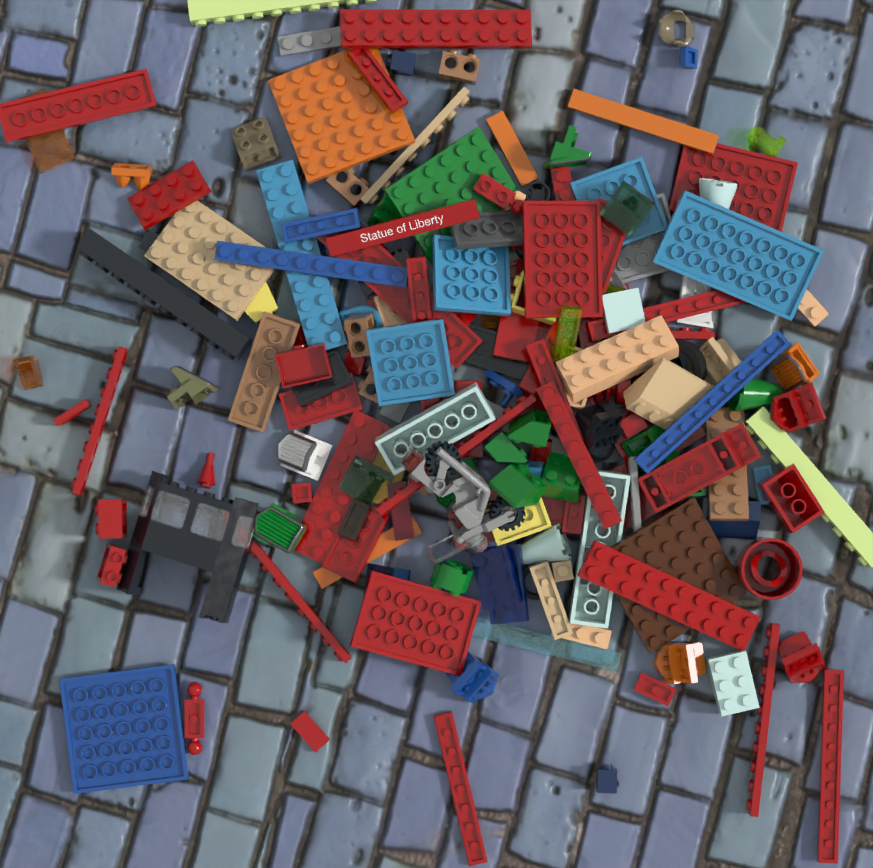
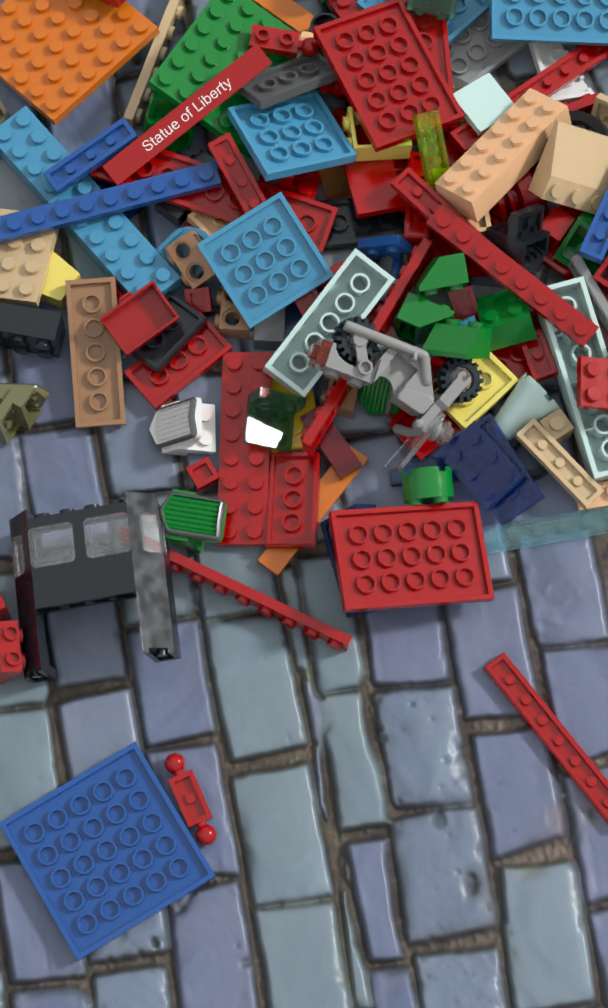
camera: 20 degrees left, 15 degrees down
red cone [197,453,216,489] -> none
red tile [290,711,330,753] -> none
medium nougat brick [326,168,369,208] -> none
dark brown tile [337,498,371,542] -> none
blue piece [445,651,499,703] -> none

